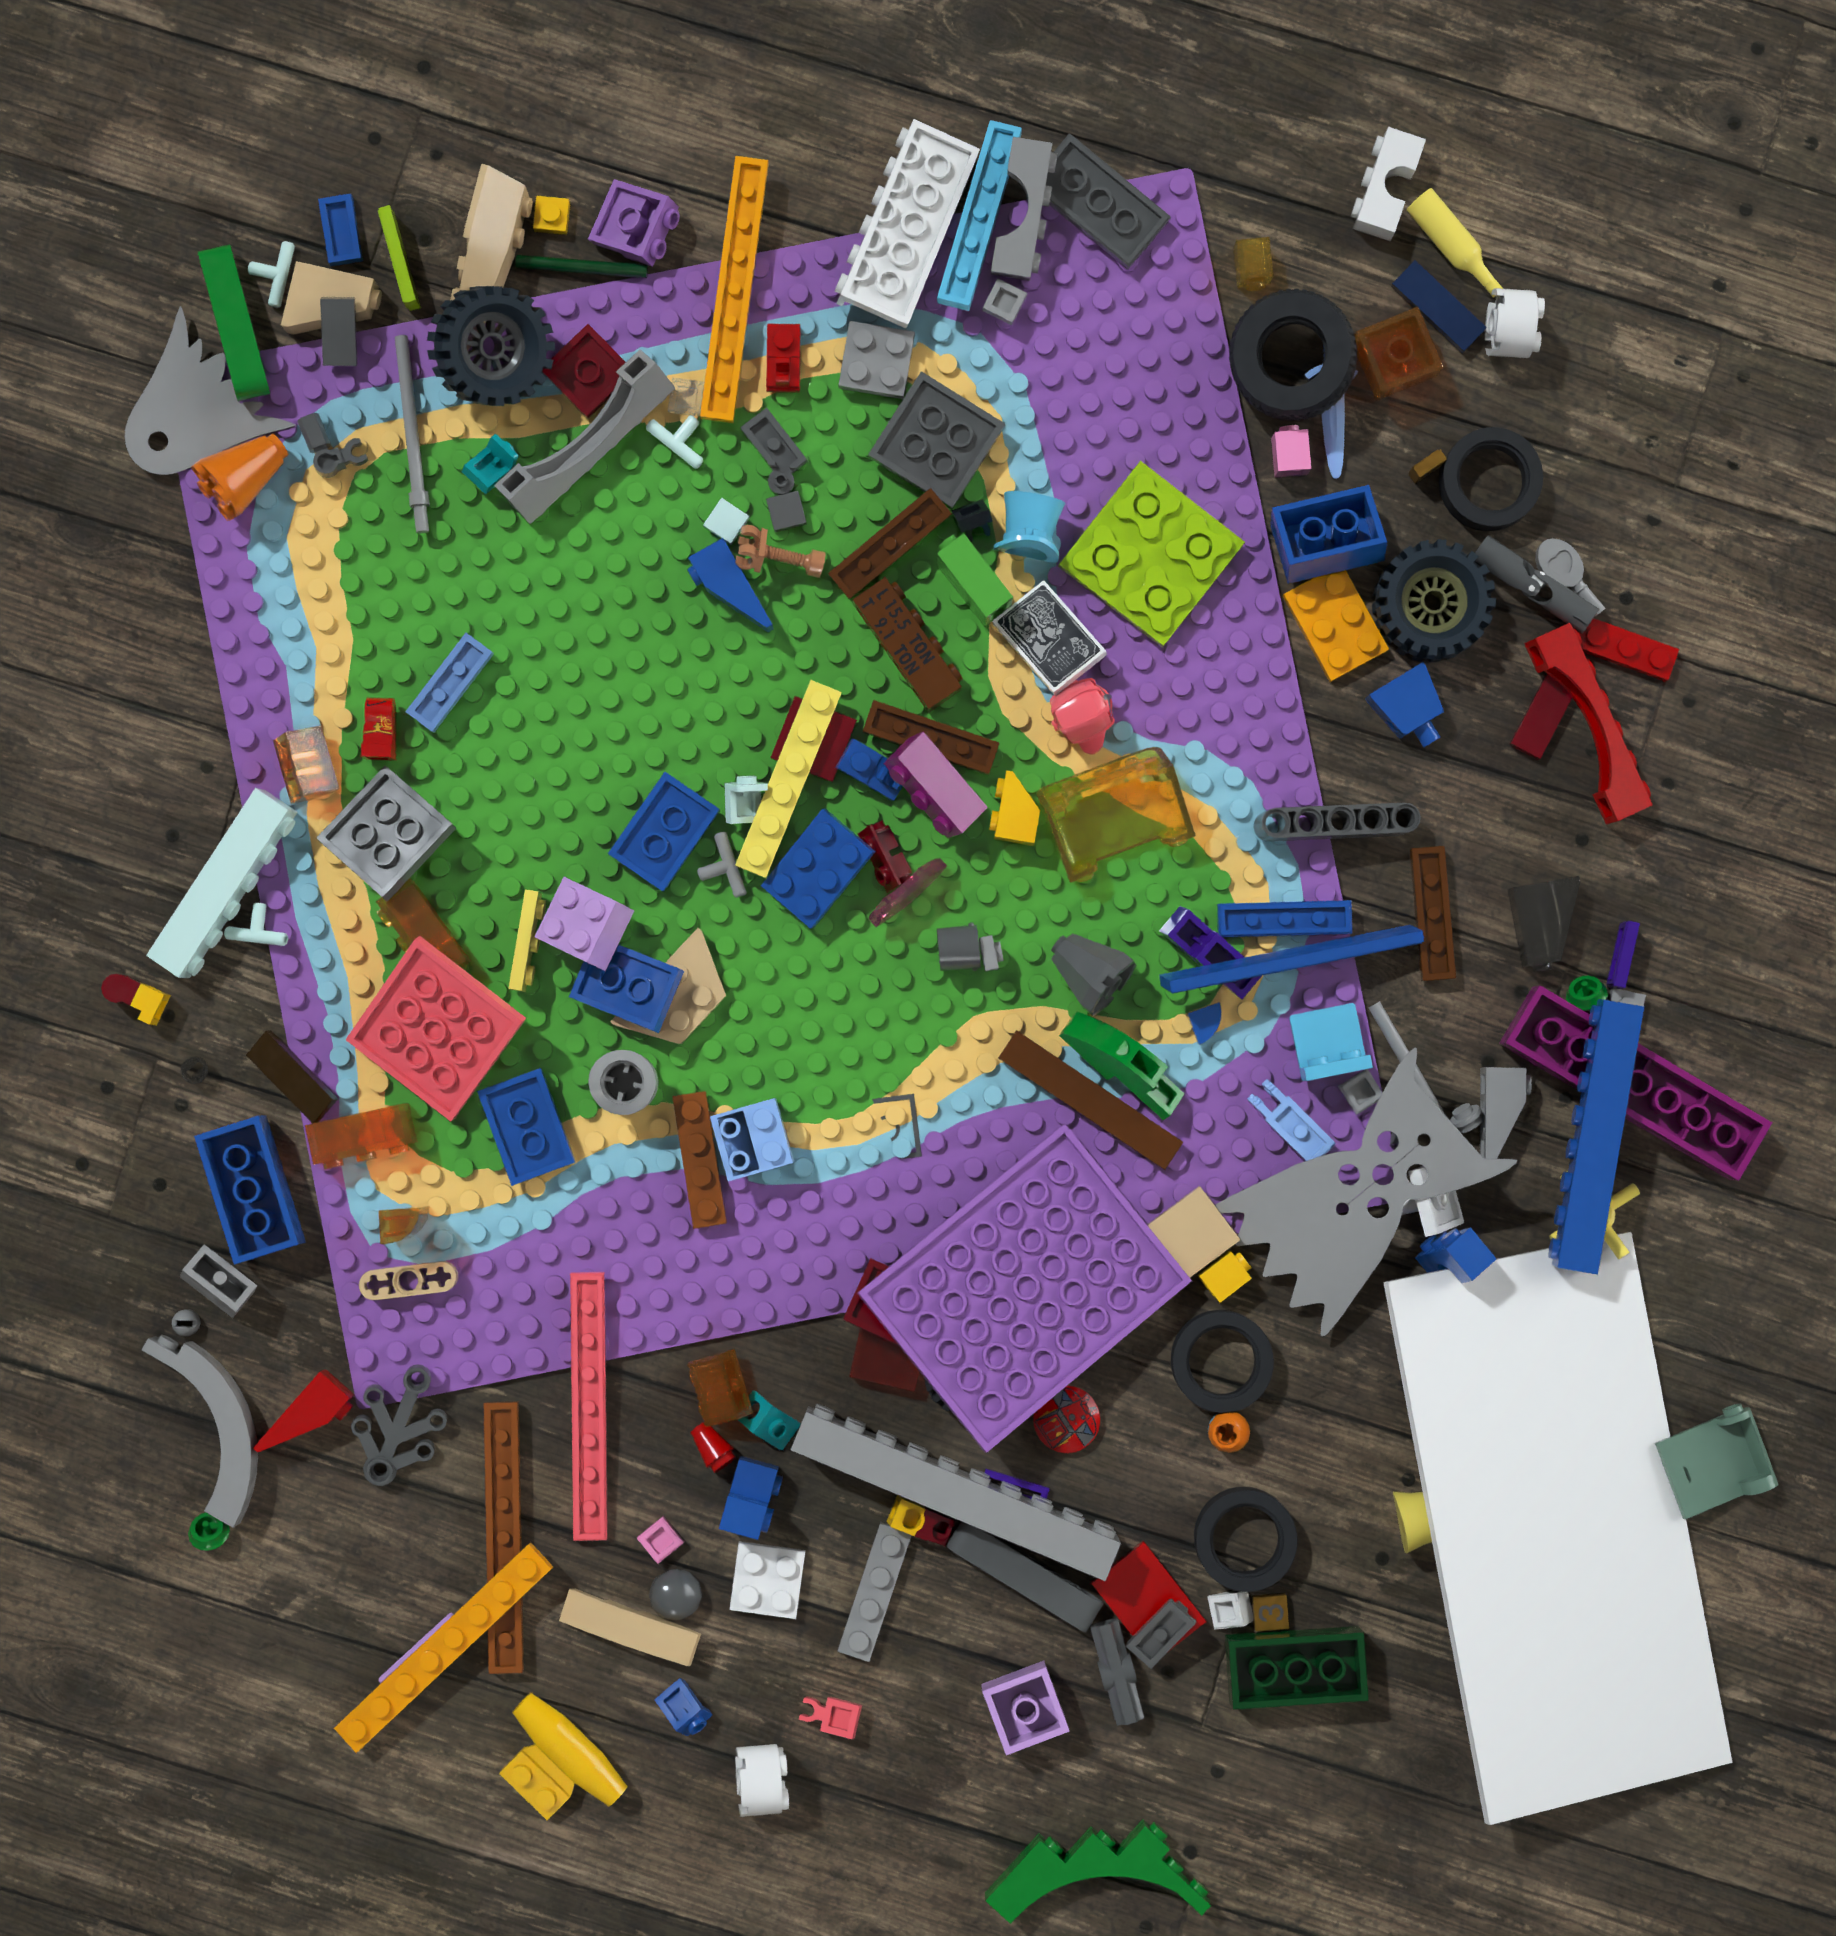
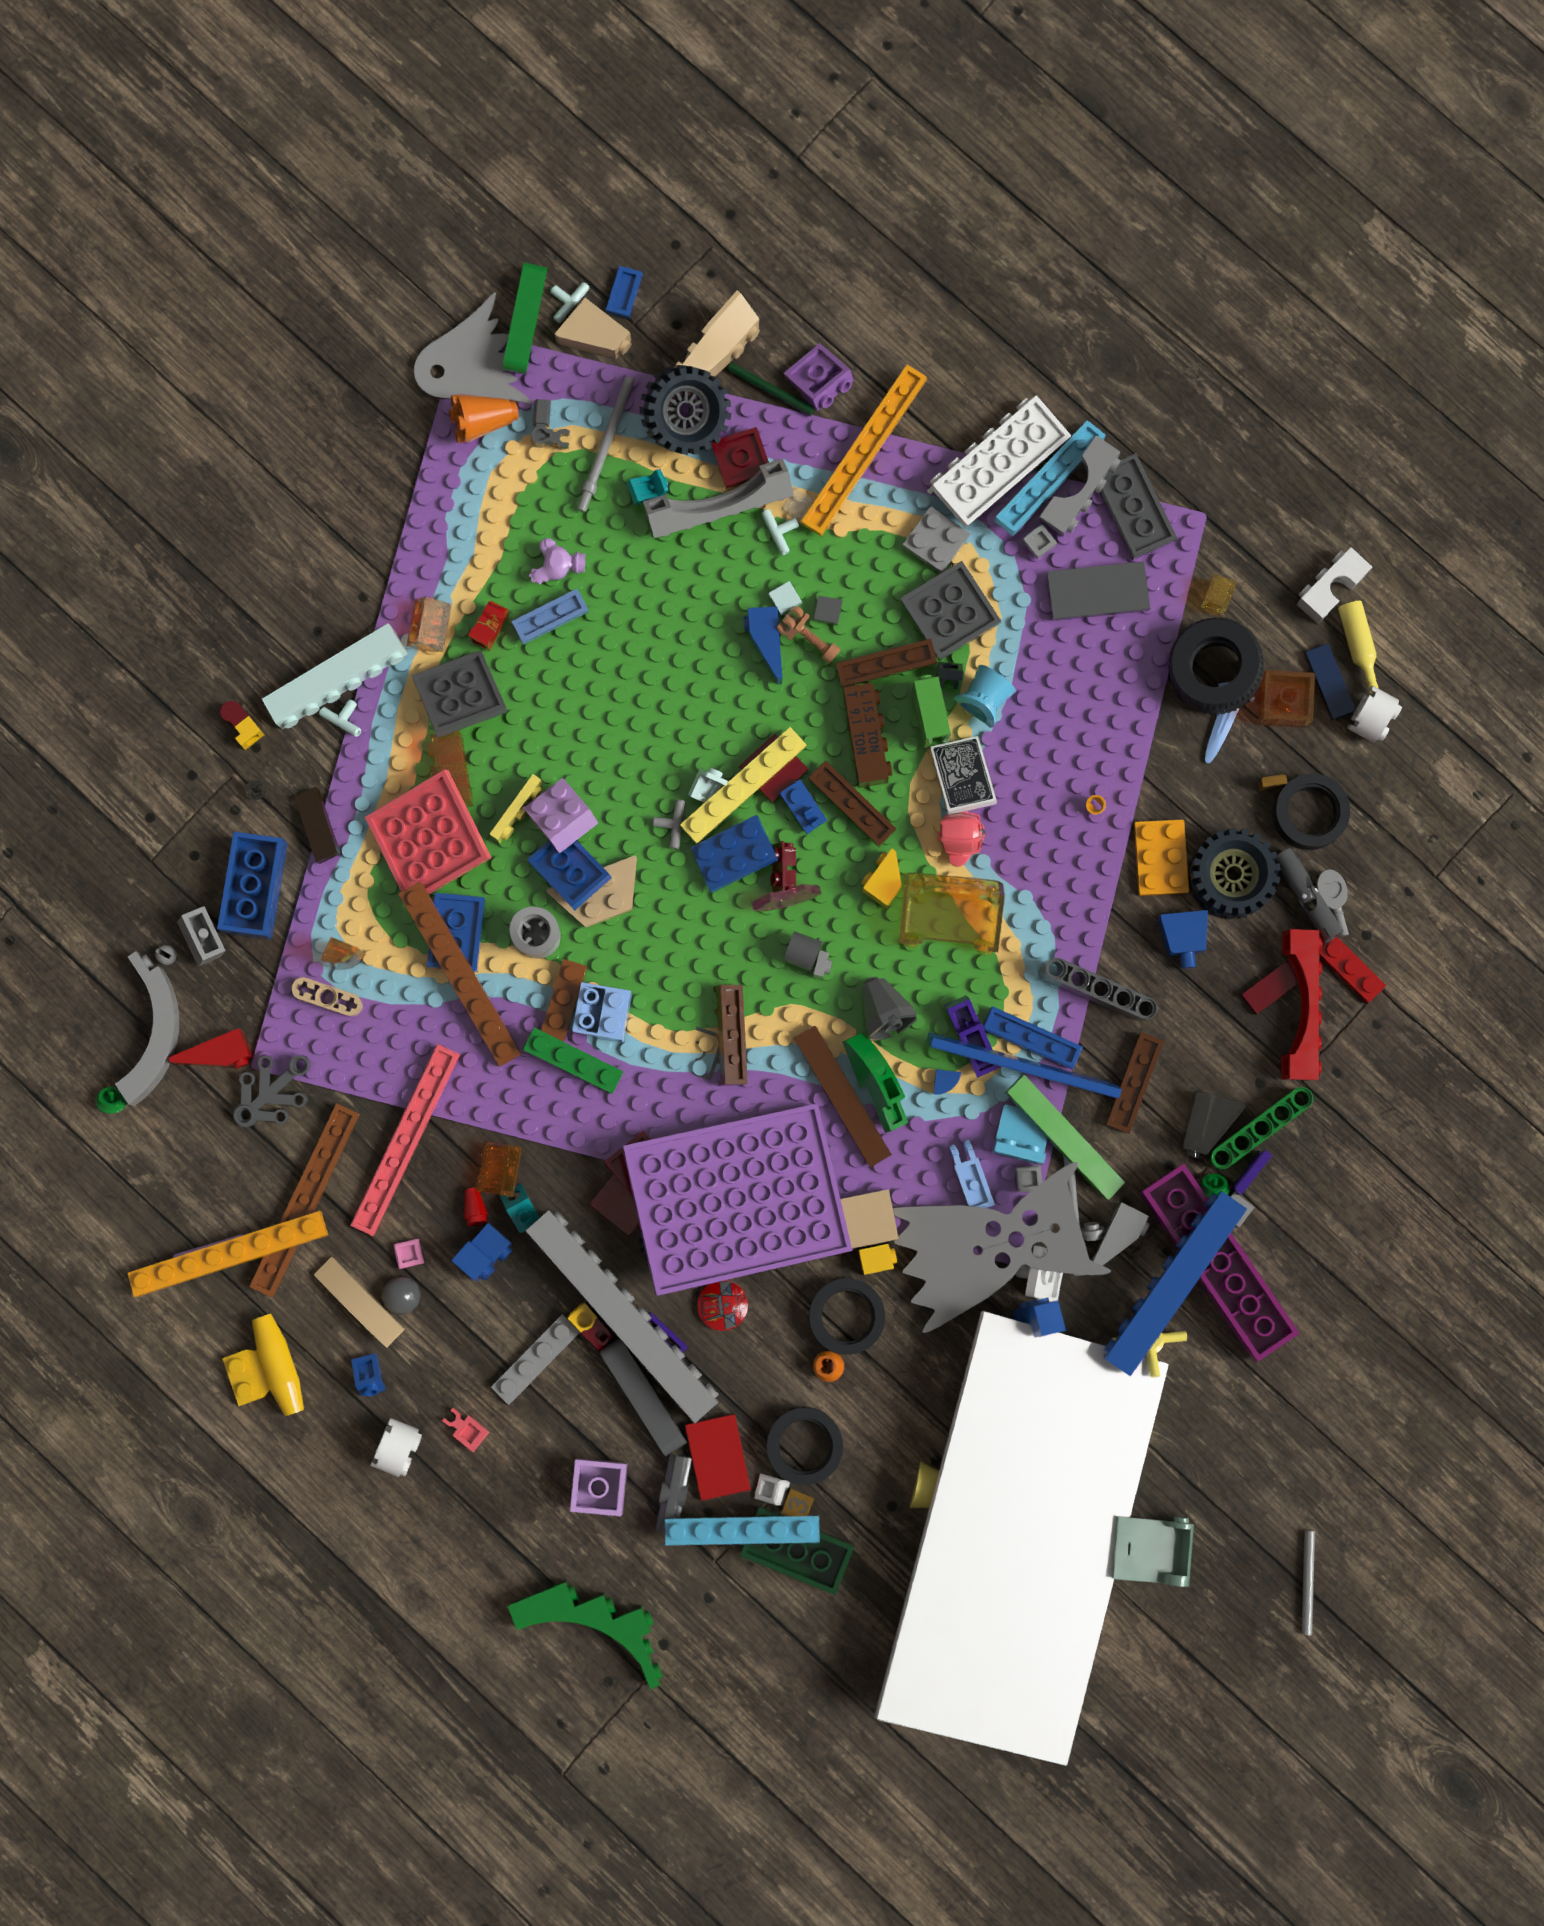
camera: 25 degrees right, 5 degrees down
clear orange brick [305,1103,417,1170] -> none
dark grey tile [320,297,357,366] -> none
lime tile [378,205,421,311] -> none
yellow plate [533,196,570,235] -> none
blue plate [608,772,720,892] -> none
white plate [729,1541,806,1619] -> none
dark grey hinge [740,407,808,495] -> none
red plate [766,324,801,393] -> none
brick [883,732,988,838] -> none
lime piece [1058,461,1245,648] -> none
dark grey plate [1126,1599,1196,1669] -> none
bright pink brick [1271,425,1311,478] -> none
blue brick [1271,485,1387,584] -> none
none -> dark orange plate [399,881,522,1067]
none -> green plate [522,1027,624,1094]
none -> lavender animal [529,538,585,585]
none -> medium azure plate [665,1516,820,1545]
none -> reddish brown hinge [713,985,748,1086]
none -> bright green tile [1005,1075,1125,1200]
none -> dark grey tile [1047,561,1150,621]
none -> light orange hinge [1086,795,1106,815]
none -> green beam [1207,1087,1313,1170]

